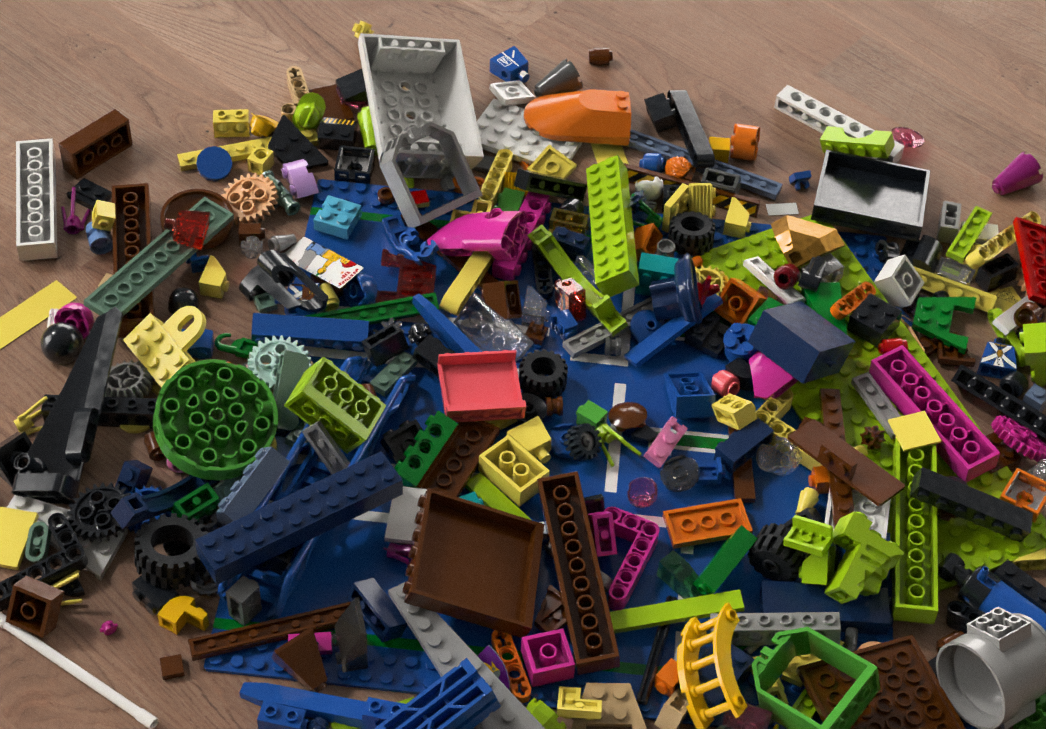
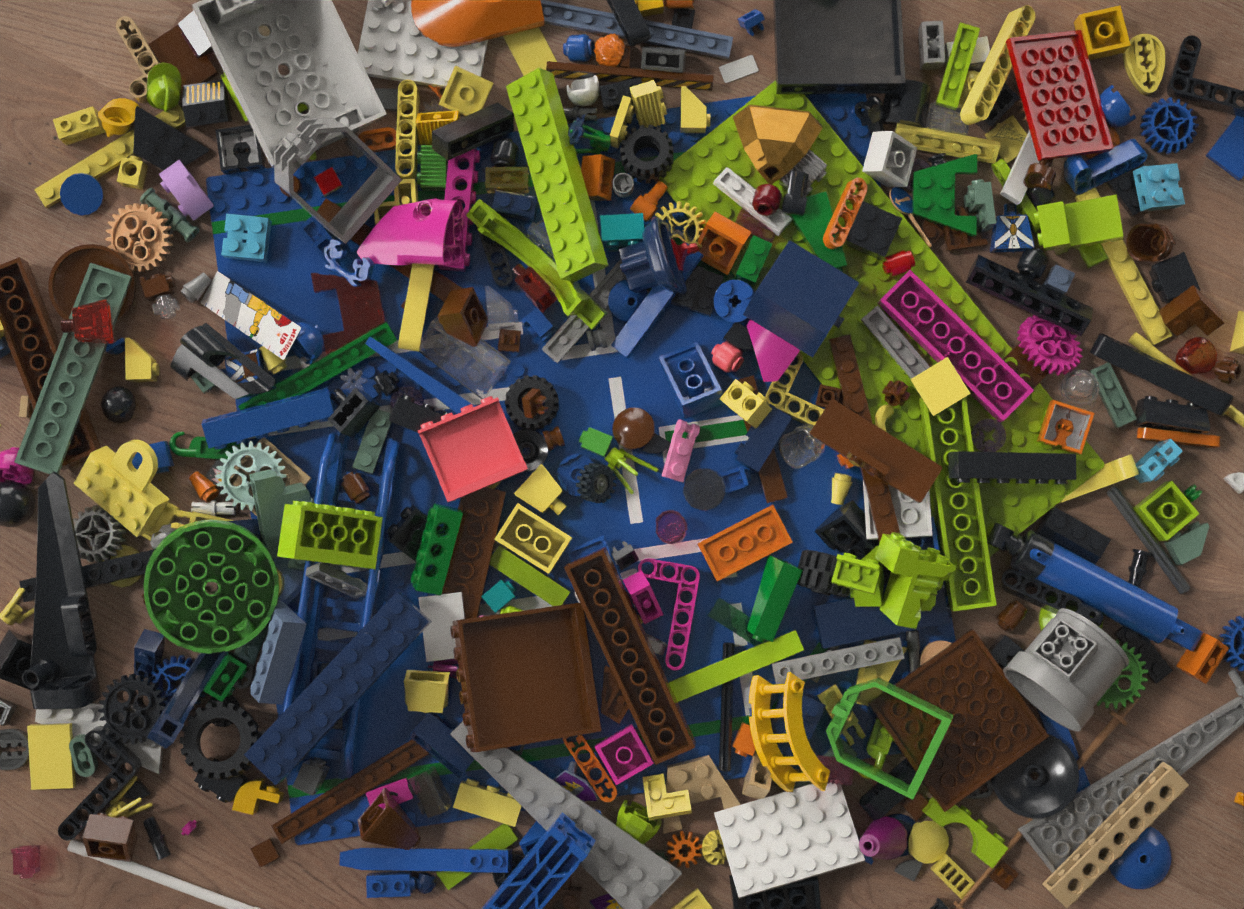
camera: 10 degrees left, 35 degrees up
none -> black axle [143,816,171,860]
none -> light yellow torso [404,670,450,713]
none -> light yellow brick [453,778,522,827]
none -> reddish brown tile [522,388,548,418]
none -> black tile [672,8,695,29]
none -> sand green plate [964,179,996,233]

